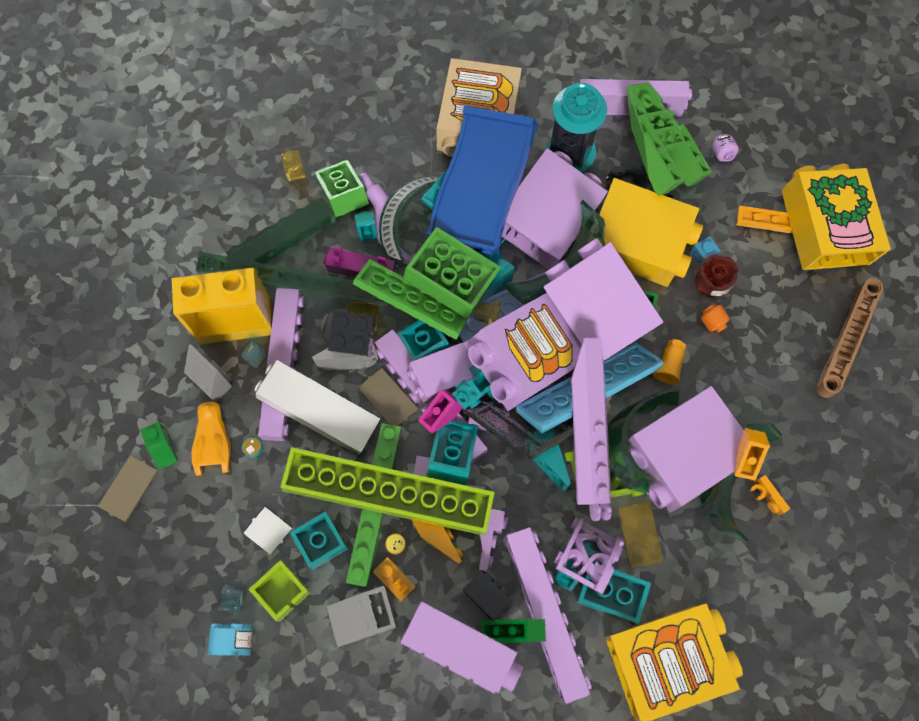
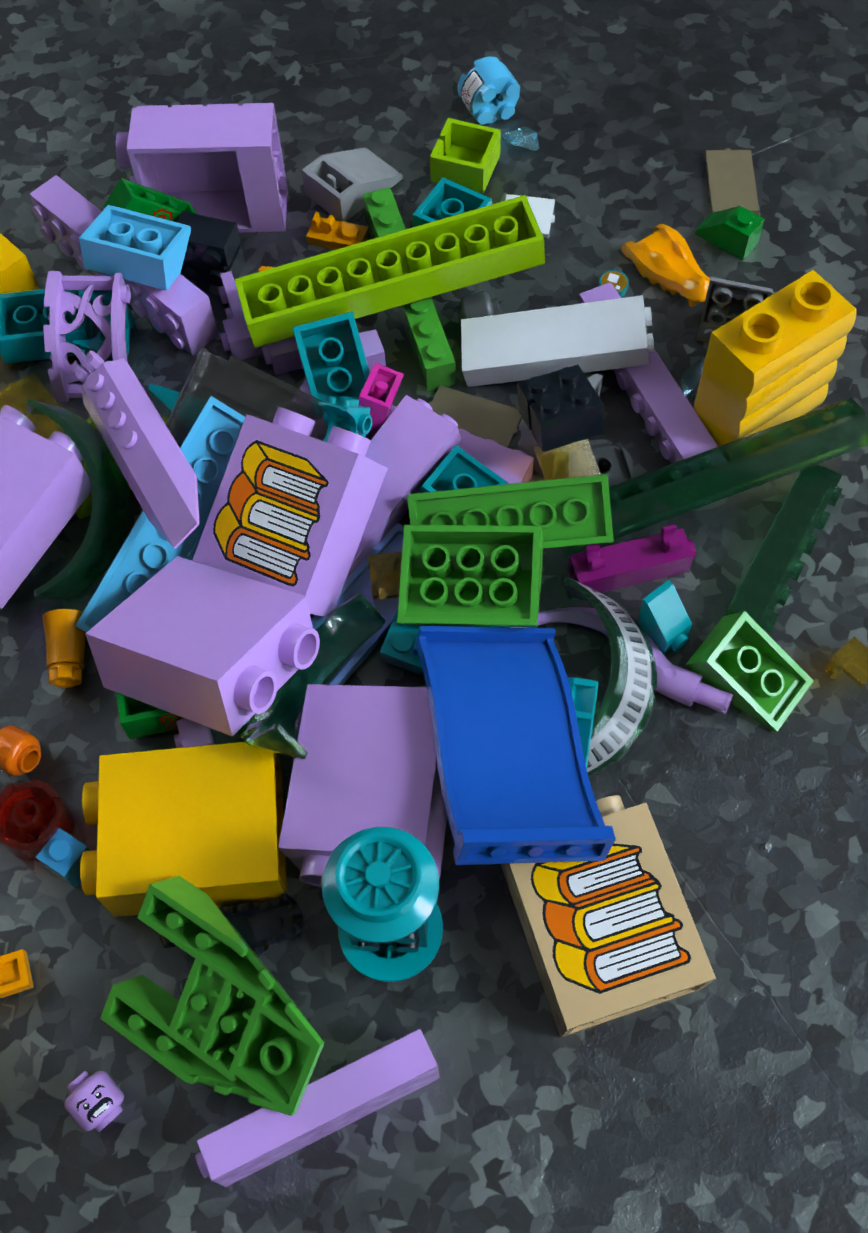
camera: 155 degrees right, 10 degrees down
none -> medium azure slope [79,205,191,291]

